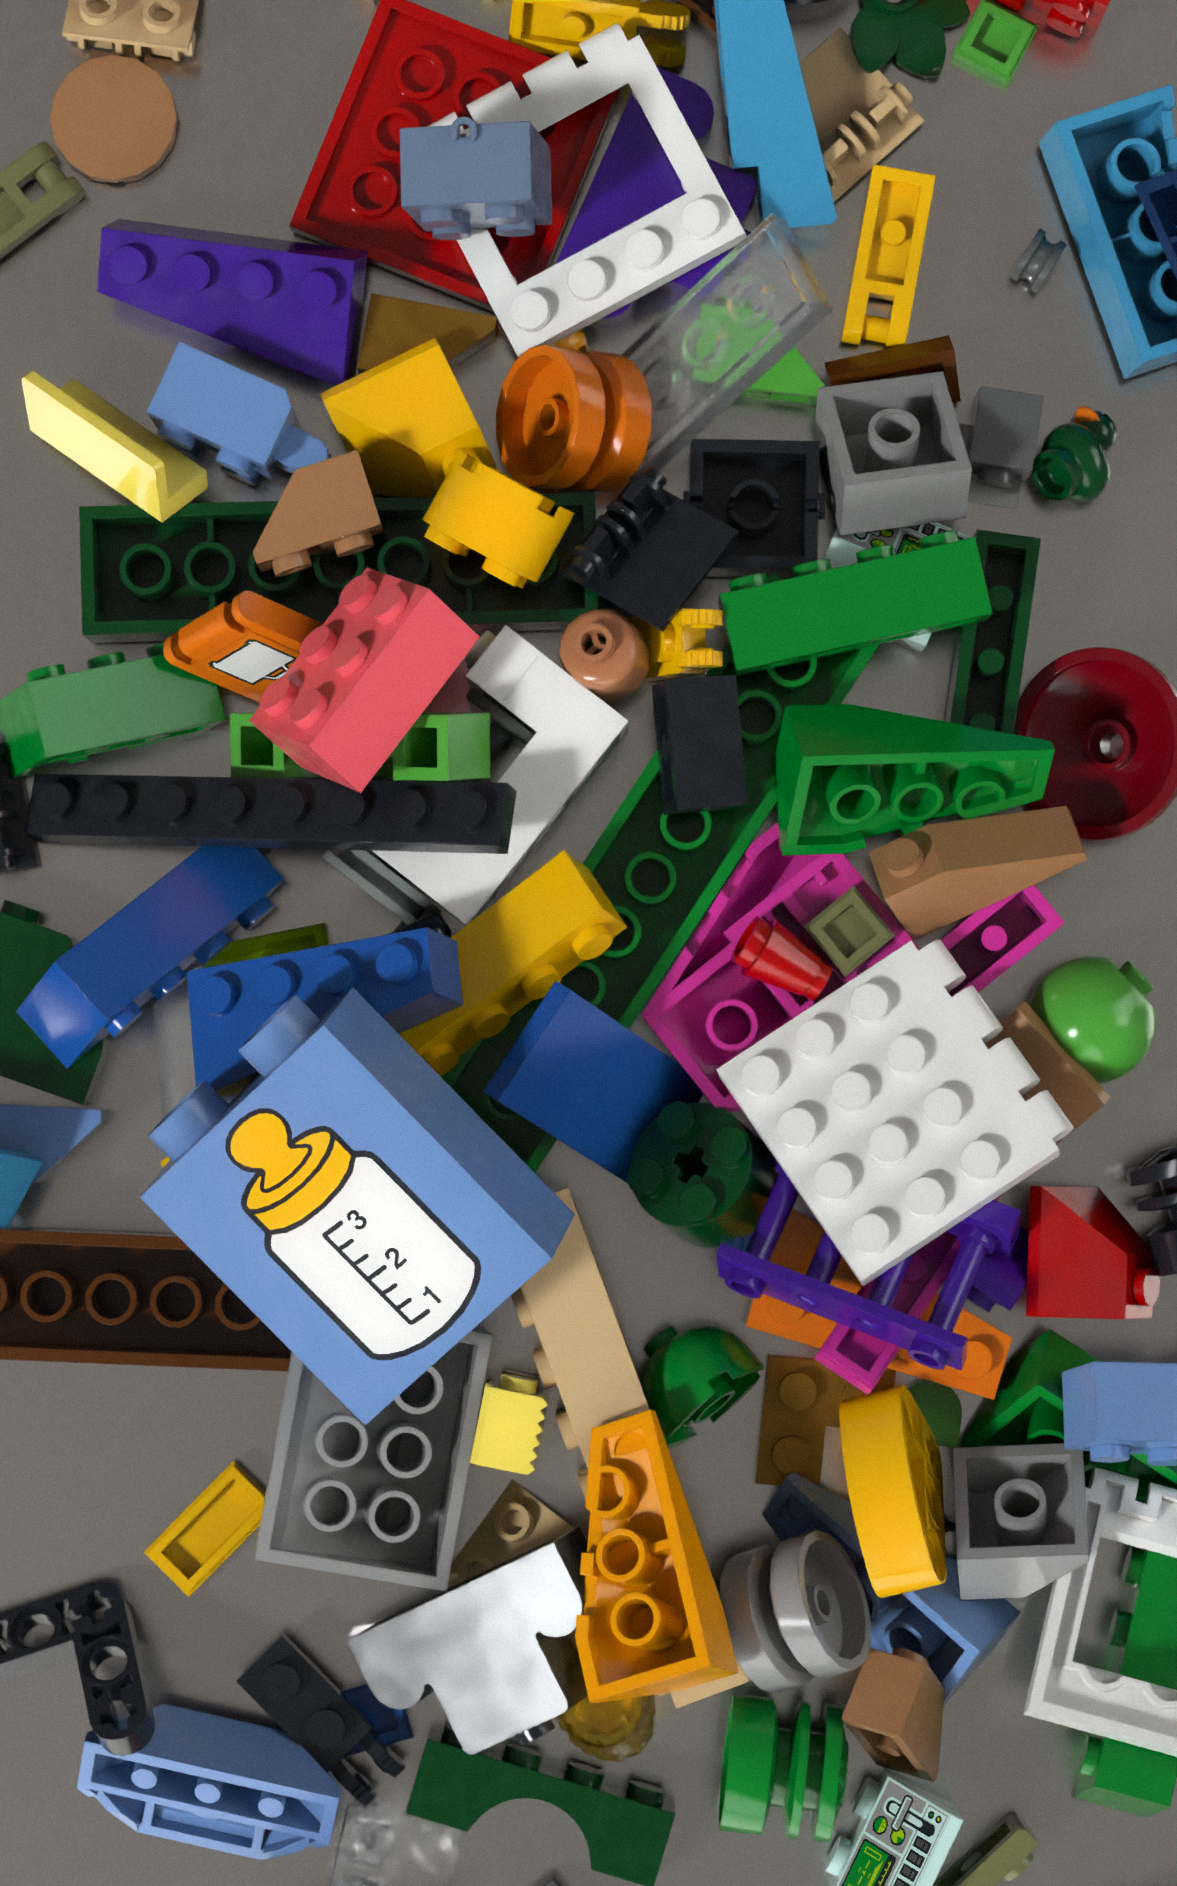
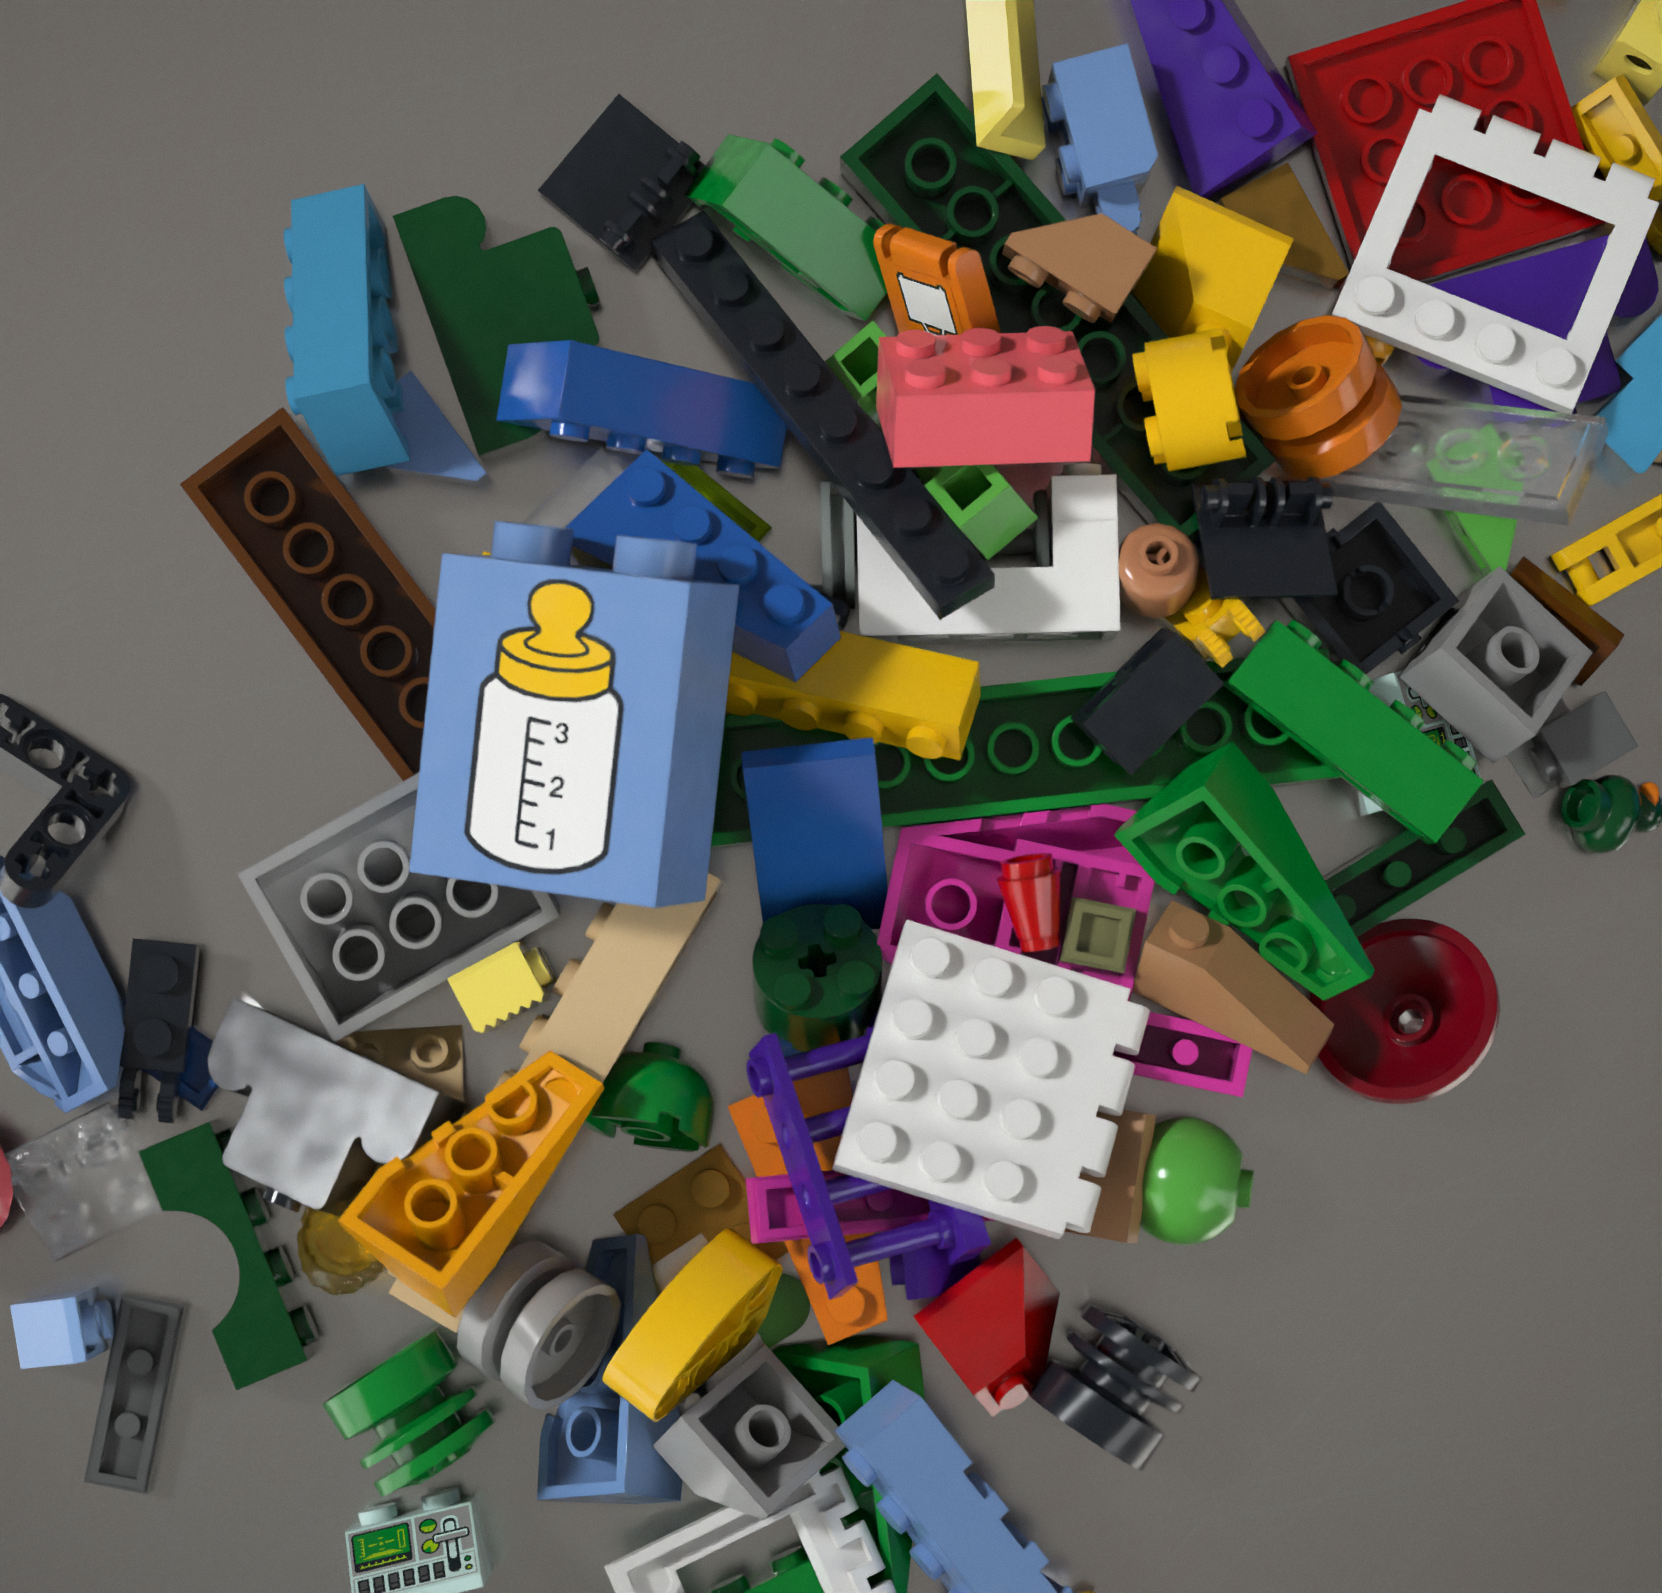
camera: 50 degrees right, 0 degrees up
yellow tile [144,1461,266,1597] -> none
sand blue brick [400,117,552,240] -> none
medium nougat slope [841,1648,945,1782] -> none

